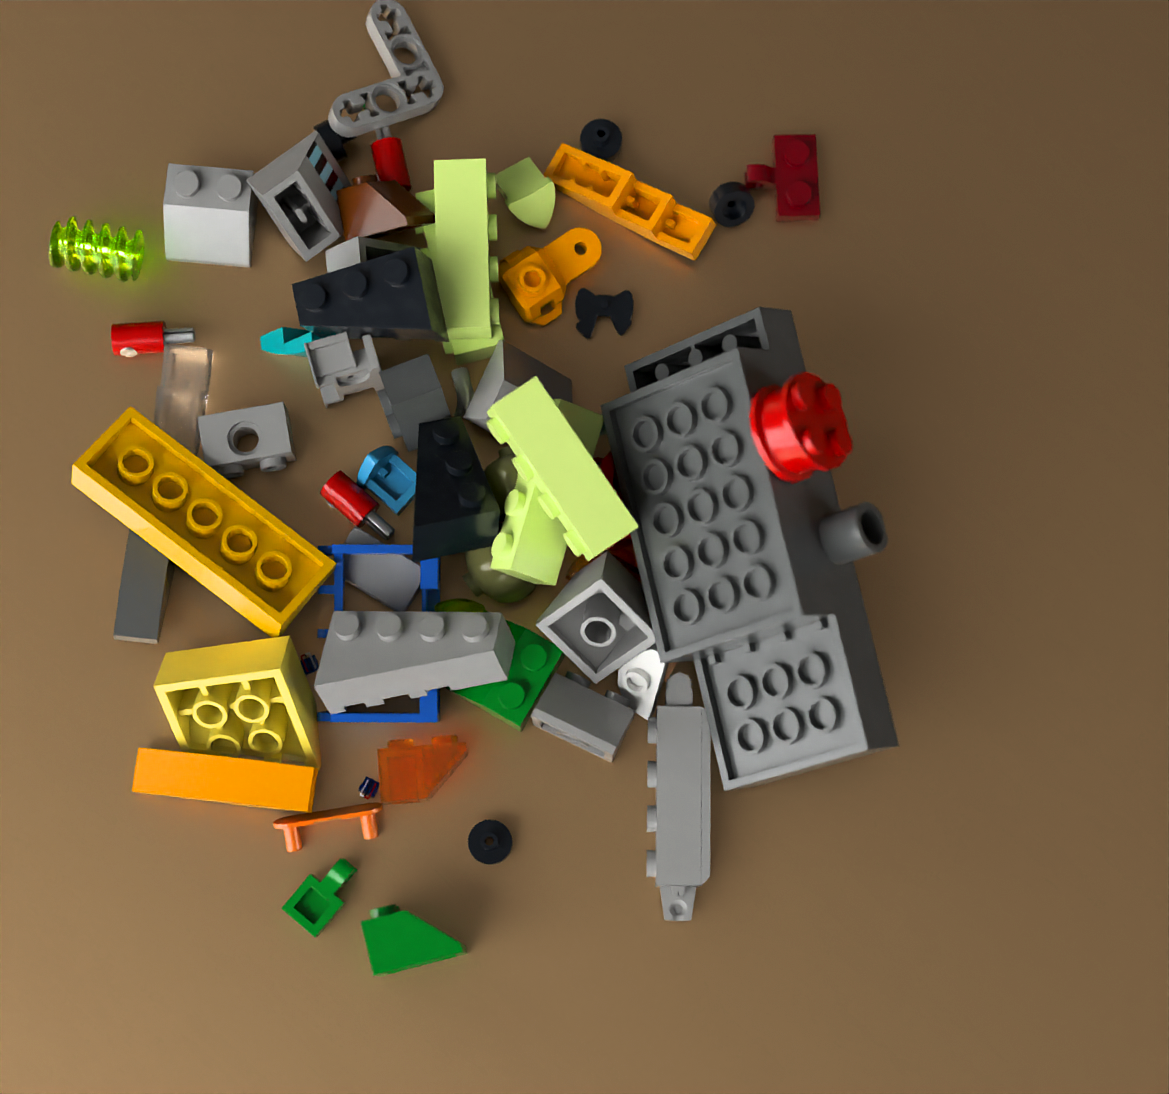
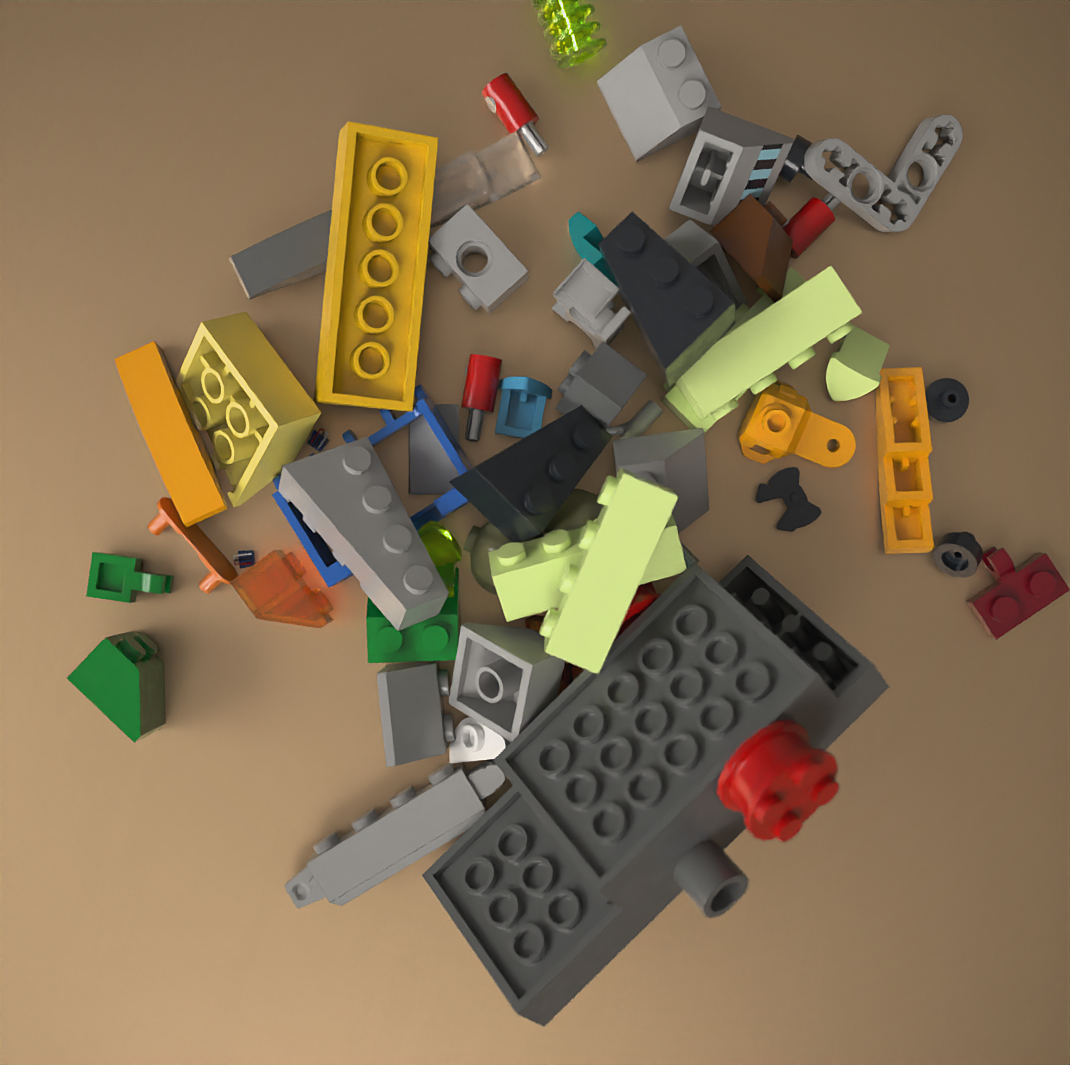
camera: 60 degrees right, 10 degrees up
black tile [468,820,513,865] -> none

